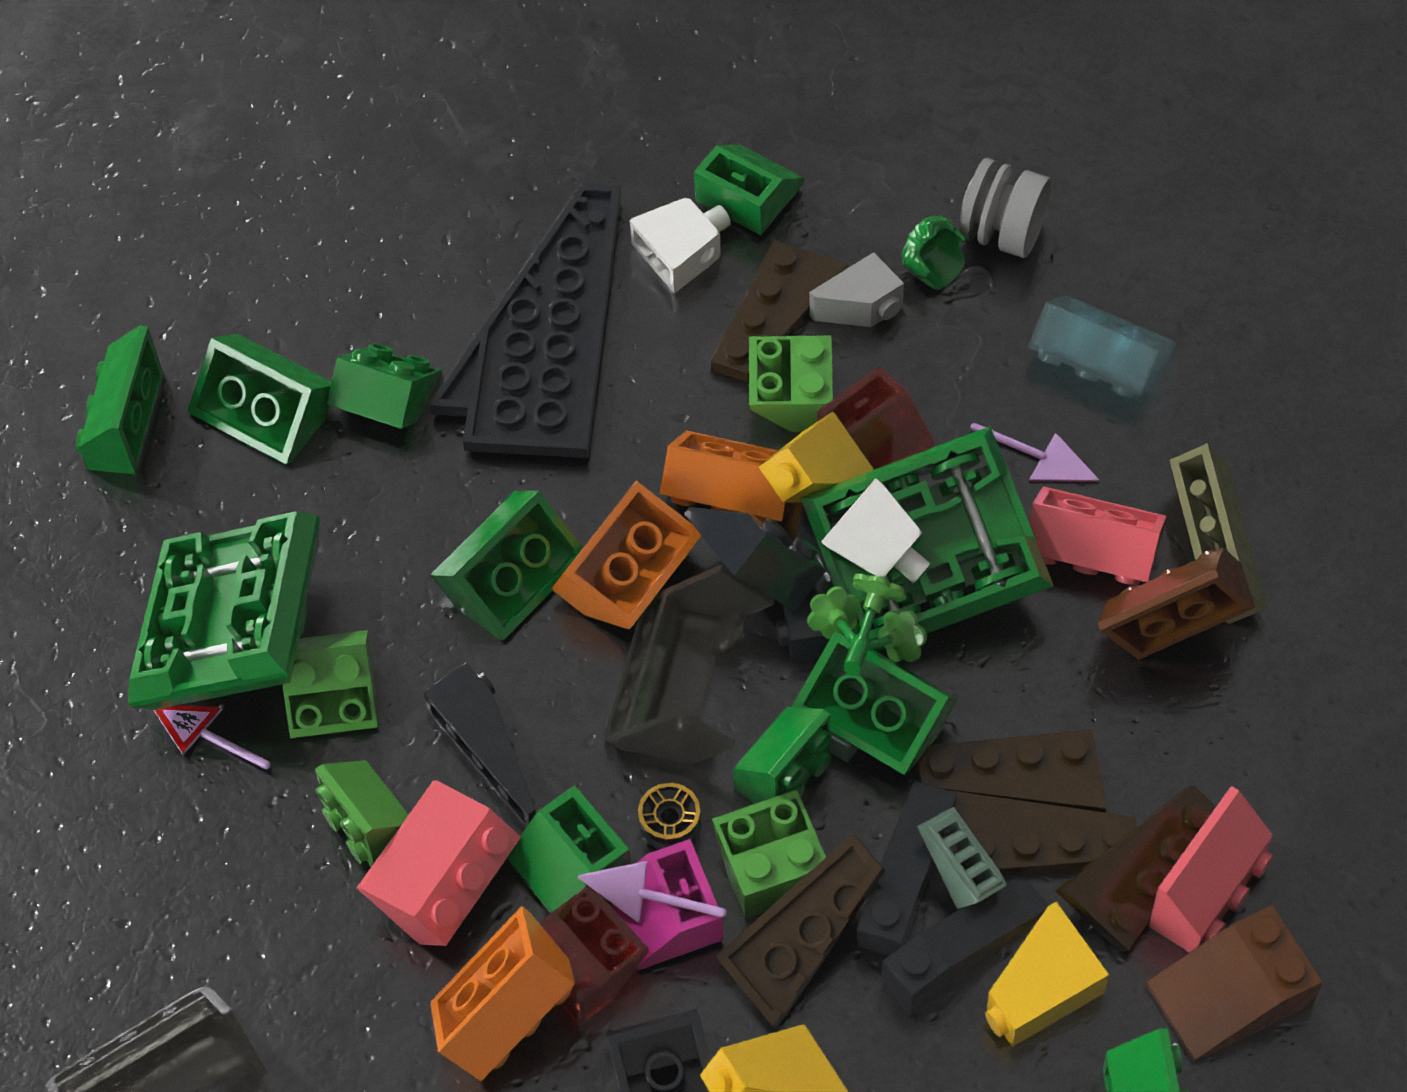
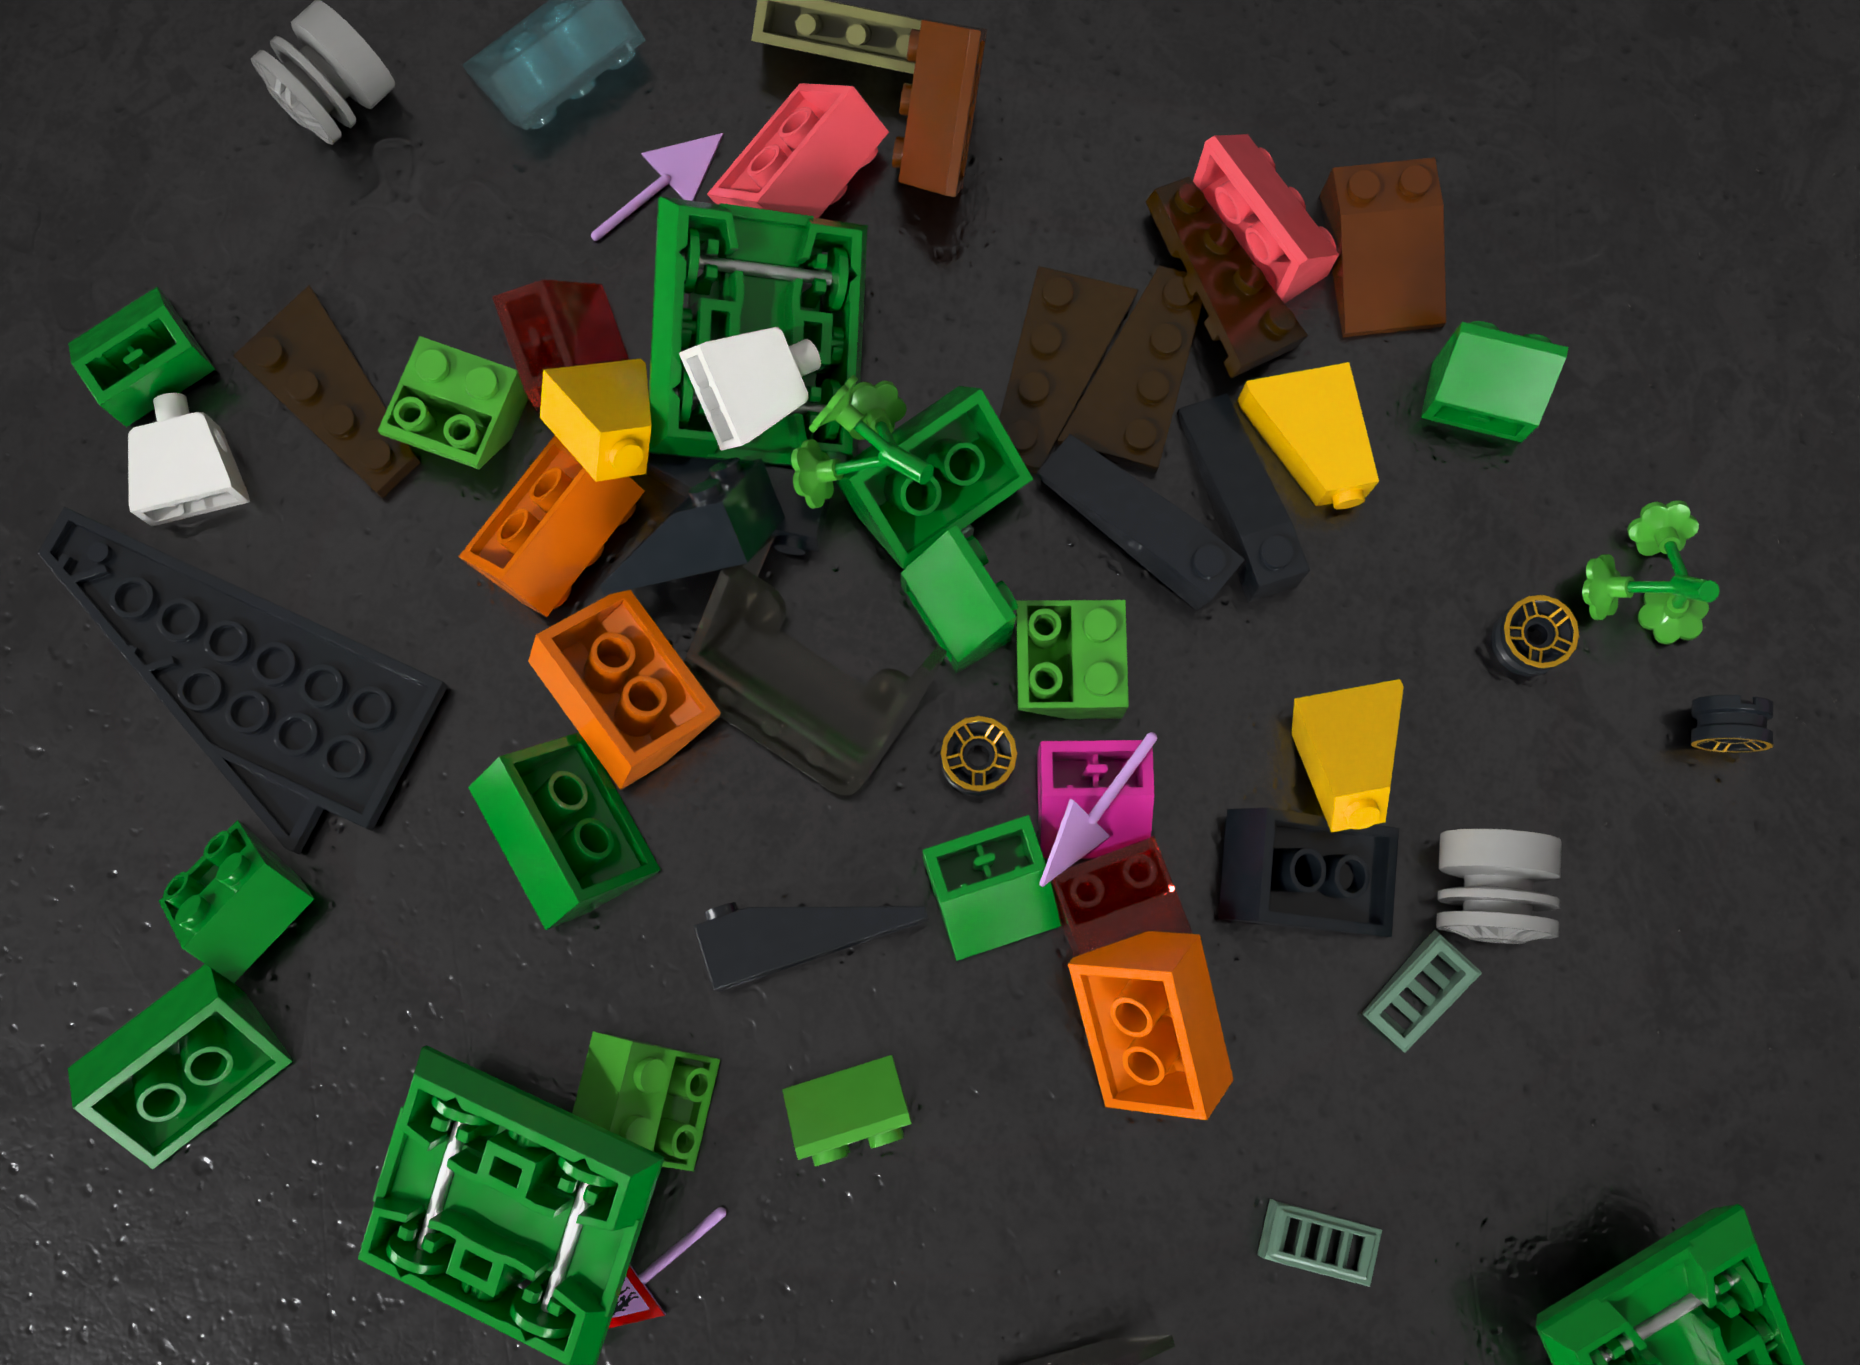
camera: 75 degrees left, 20 degrees up
green slope [76,325,164,475] -> none
coral slope [357,781,521,946] -> none
dark brown wing [715,834,886,1028] -> none
light grey slope [809,252,904,327] -> none
green hair [902,215,966,290] -> none
sand green slope [917,807,1007,909] -> none

